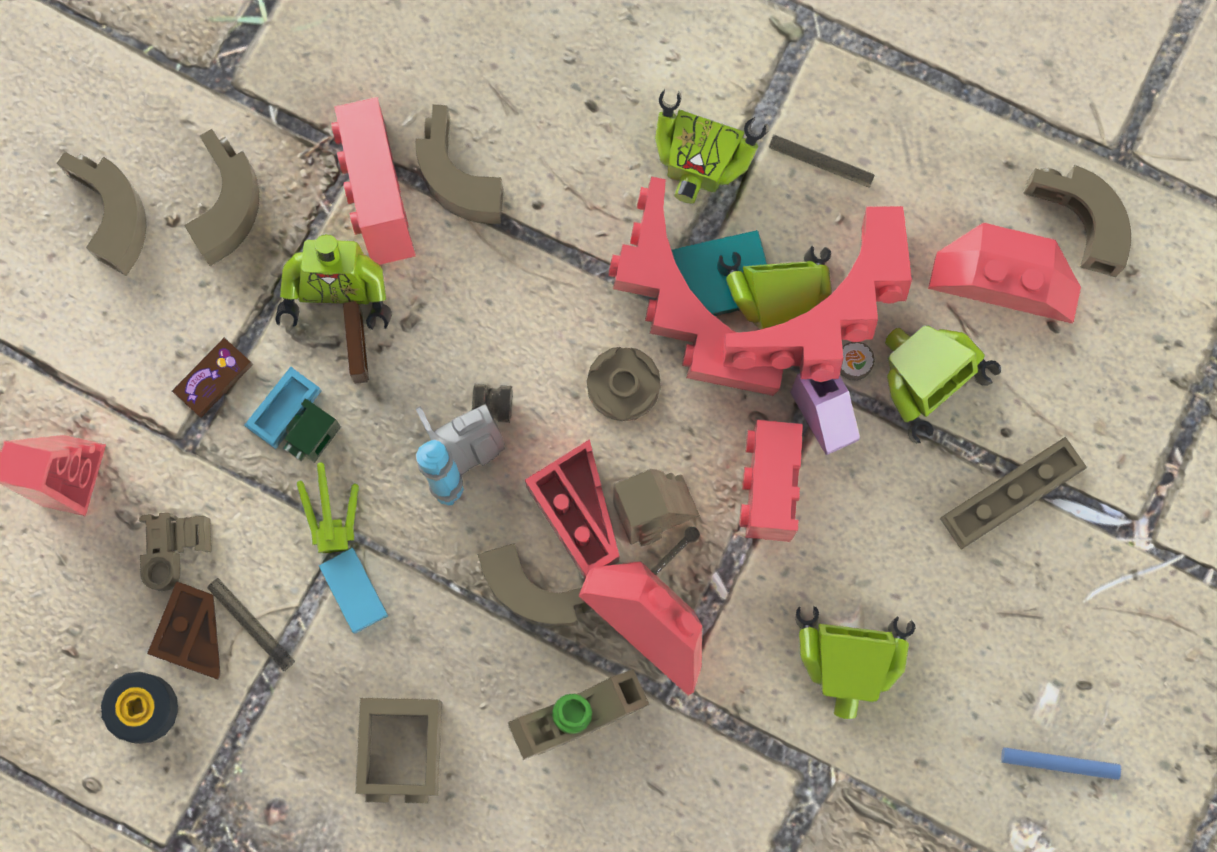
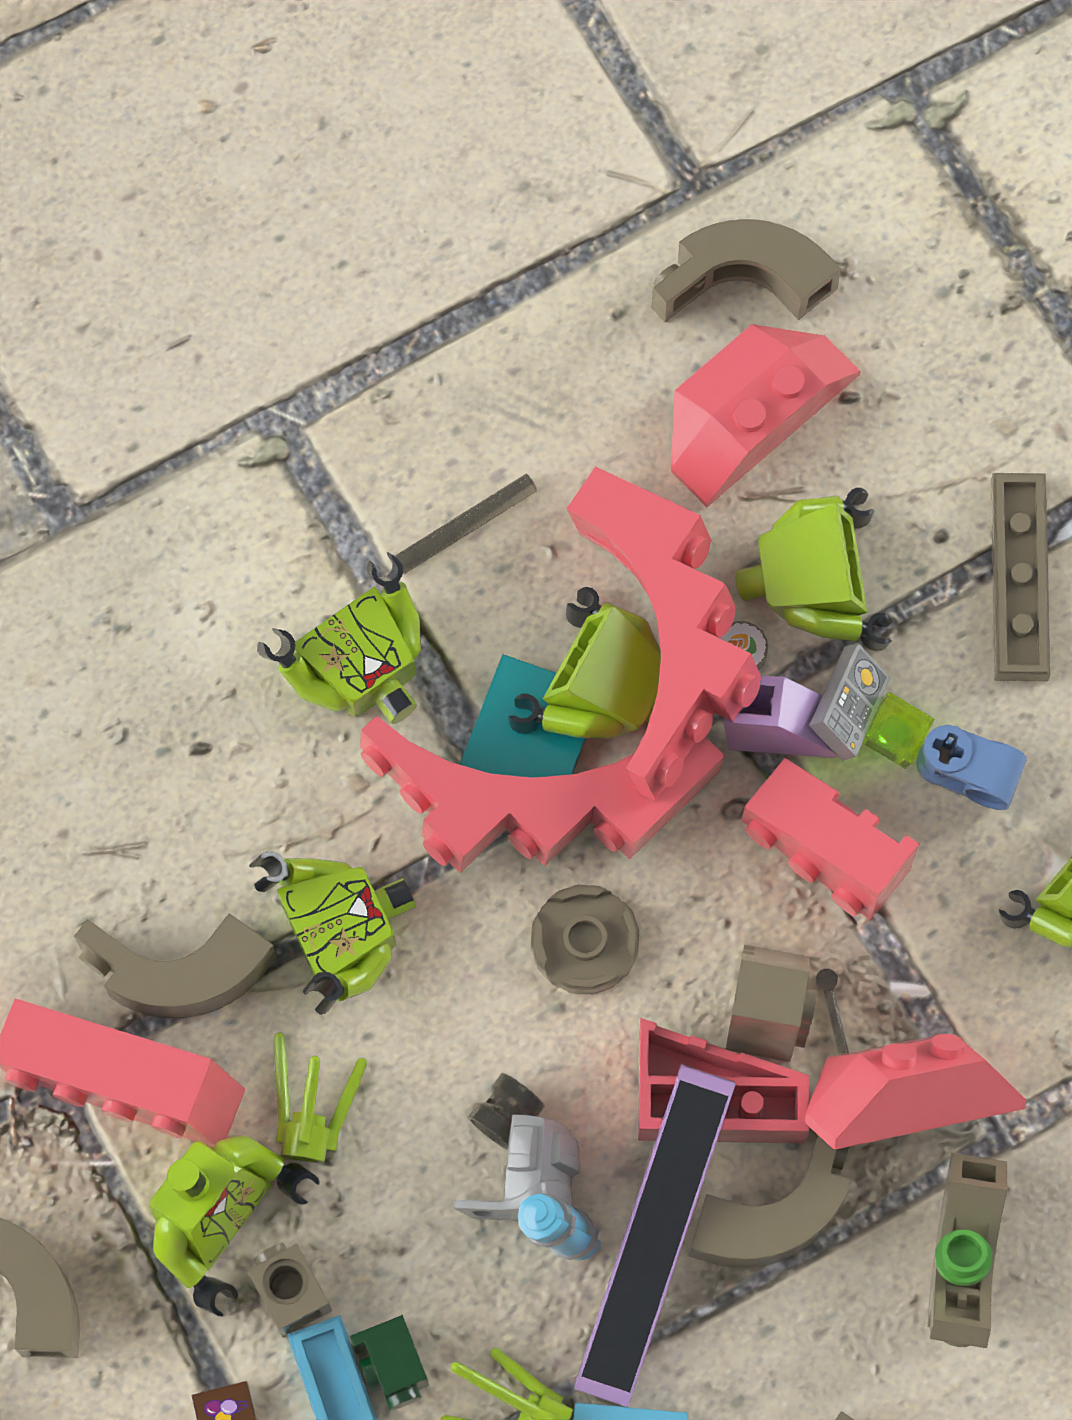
camera: 55 degrees left, 5 degrees down
reddish brown tile [343,301,369,384] -> none
none -> dark tan brick [247,1243,332,1338]
none -> lime torso [249,851,416,1015]
none -> lime plant [274,1032,367,1163]
none -> black tile [574,1064,736,1407]
none -> tile [809,643,890,761]
none -> clear neon green plate [862,692,935,769]
none -> medium blue piece [916,725,1027,810]

